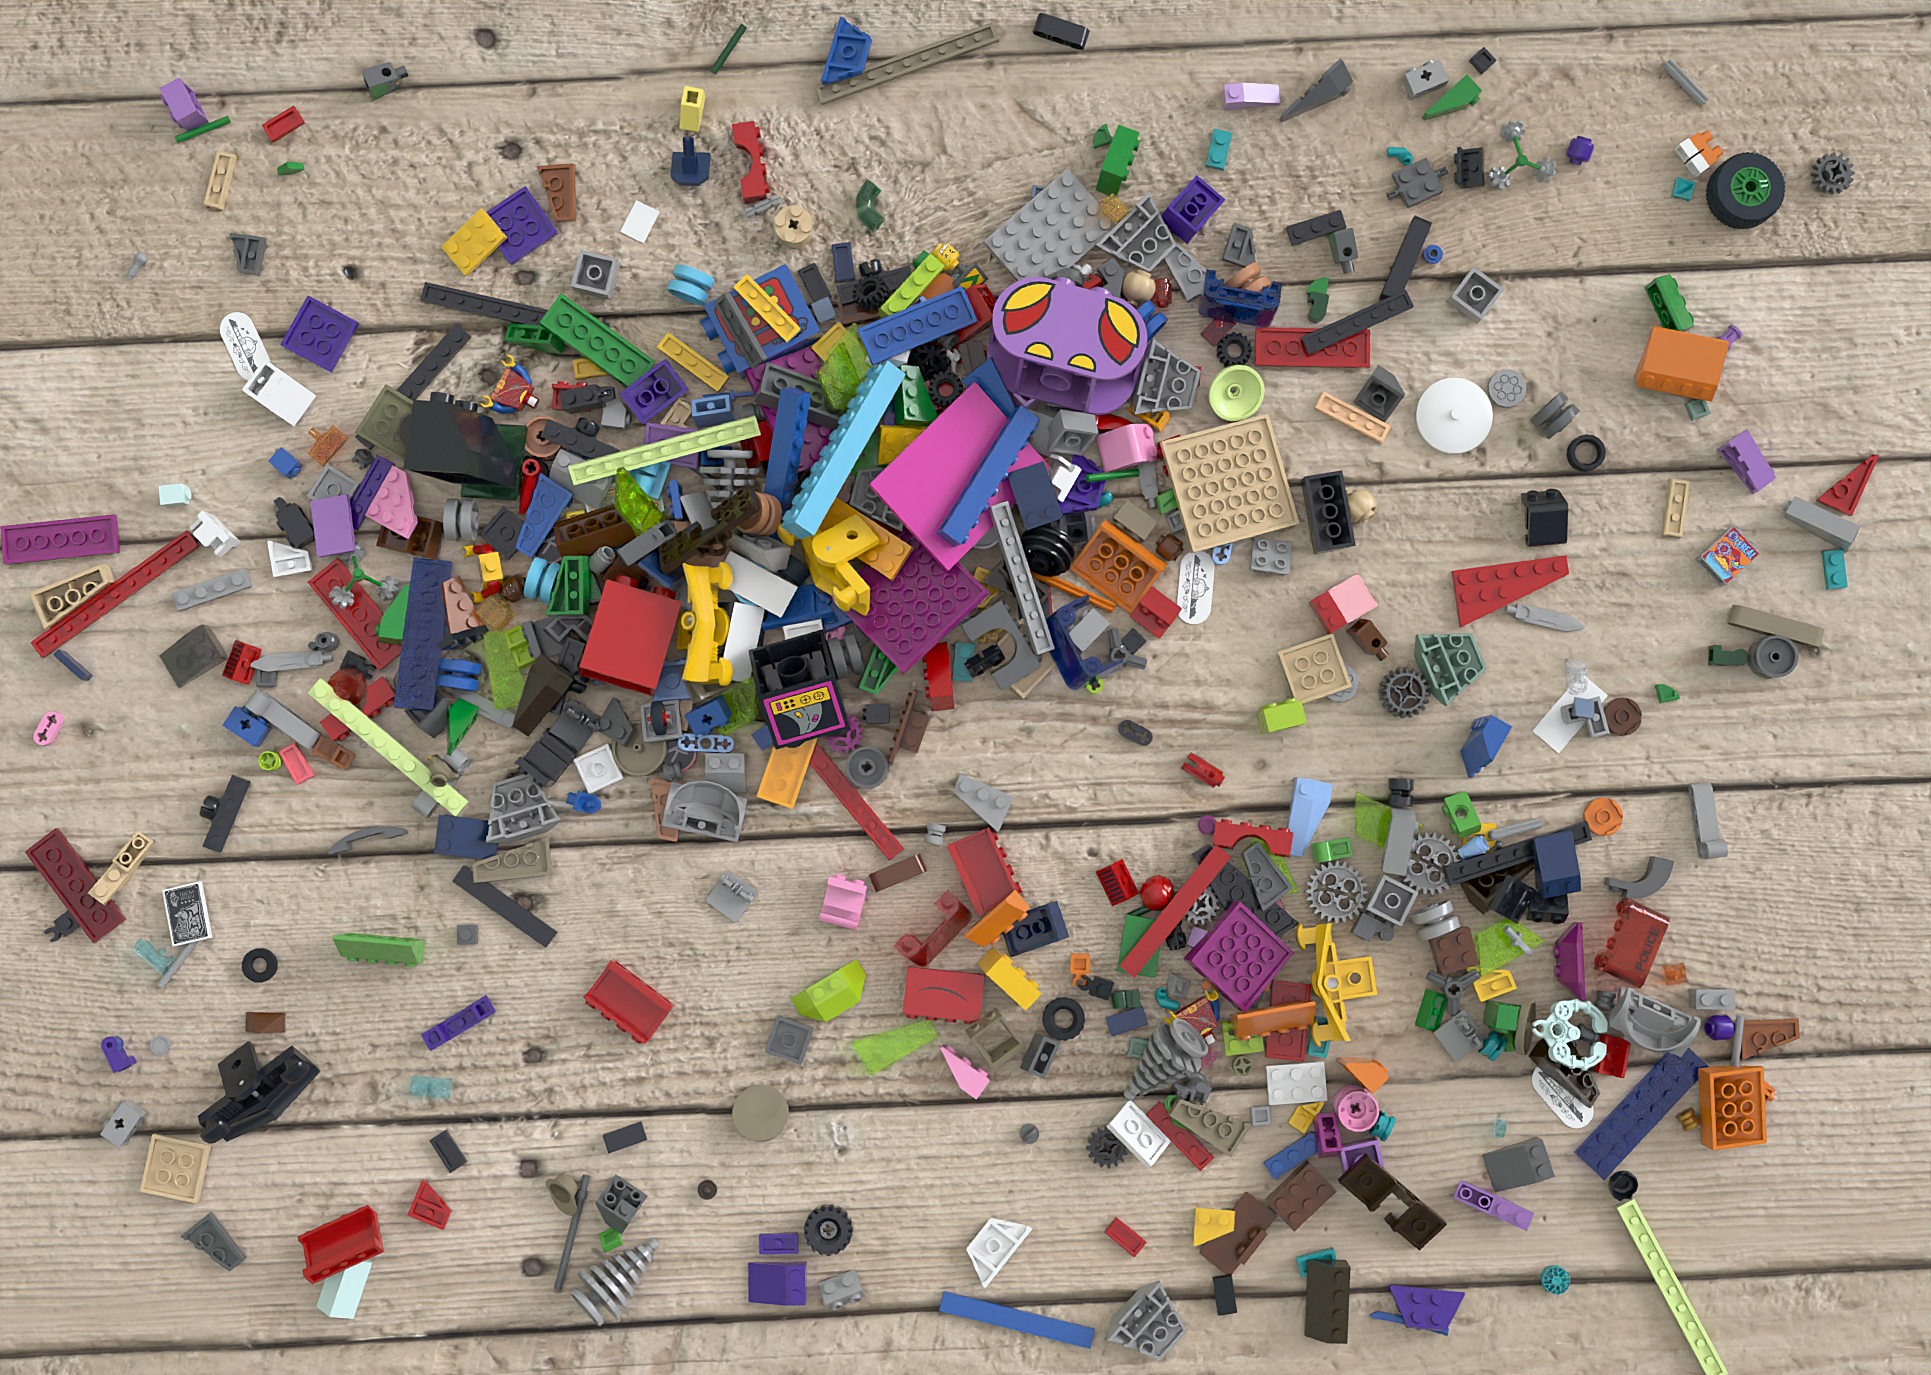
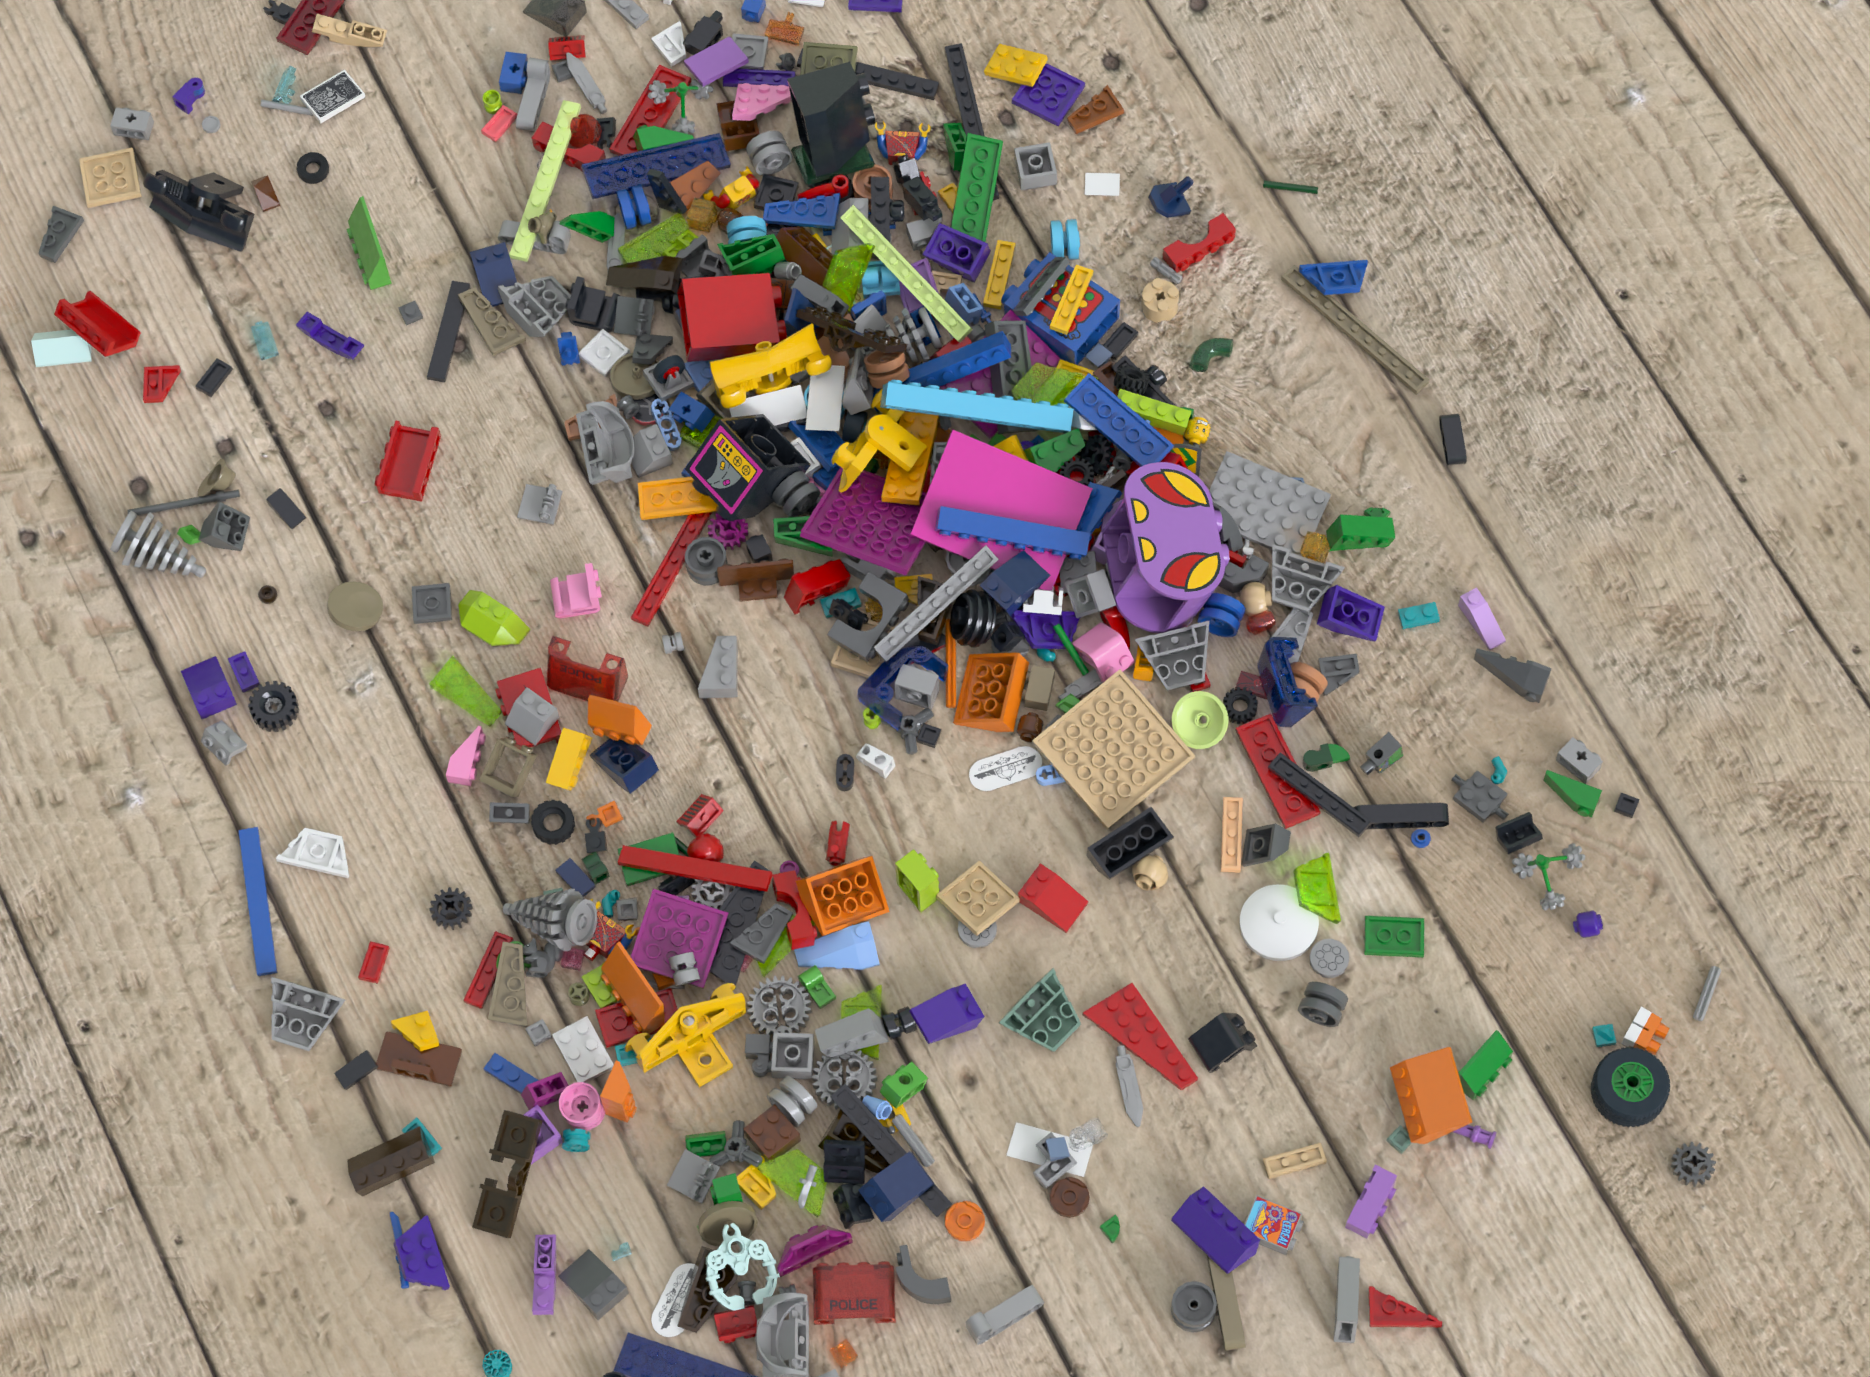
camera: 65 degrees right, 20 degrees down
black plate [200,774,251,853] -> none
dark grey piece [308,632,339,652] -> none
dark orange slope [312,735,356,771] -> none
dark grey slope [328,826,408,855] -> none
dark grey slope [405,682,447,739] -> none
light yellow slope [680,86,706,133] -> none
dark blue tile [831,242,855,283] -> none
reddish brown beam [869,853,927,892] -> none
red panel [947,827,1022,917] -> none
dark grey tile [1020,1124,1039,1144] -> none
white plate [1106,1100,1171,1169] -> none
red bracket [1130,587,1182,639] -> none
light grey hinge [1250,537,1292,577] -> none
reddish brown brick [1265,1159,1337,1232] -> none
black plate [1286,209,1347,246] -> none
yellow slope [1287,1101,1324,1134] -> none
reddish brown torso [1346,619,1389,661] -> none
dark grey gear [1378,667,1431,719] -> none
light grey brick [1446,267,1504,324] -> none
blue wedge [1461,715,1512,779] -> none
teal wheel [1478,1030,1507,1061] -> none
black tyre [1566,434,1606,472] -> none
dark green leg [1708,645,1749,666] -> none
teal plate [1821,549,1848,590] -> none
none -> light grey slope [505,687,559,746]
none -> light grey wheel [668,952,700,986]
none -> orange slope [796,856,890,936]
none -> white leg [856,744,895,779]
none -> brick [892,155,920,184]
none -> dark purple slope [910,984,985,1044]
none -> dark purple slope [1171,1186,1260,1274]
none -> clear neon green wing [1293,853,1341,924]
none -> green tile [1364,916,1424,958]

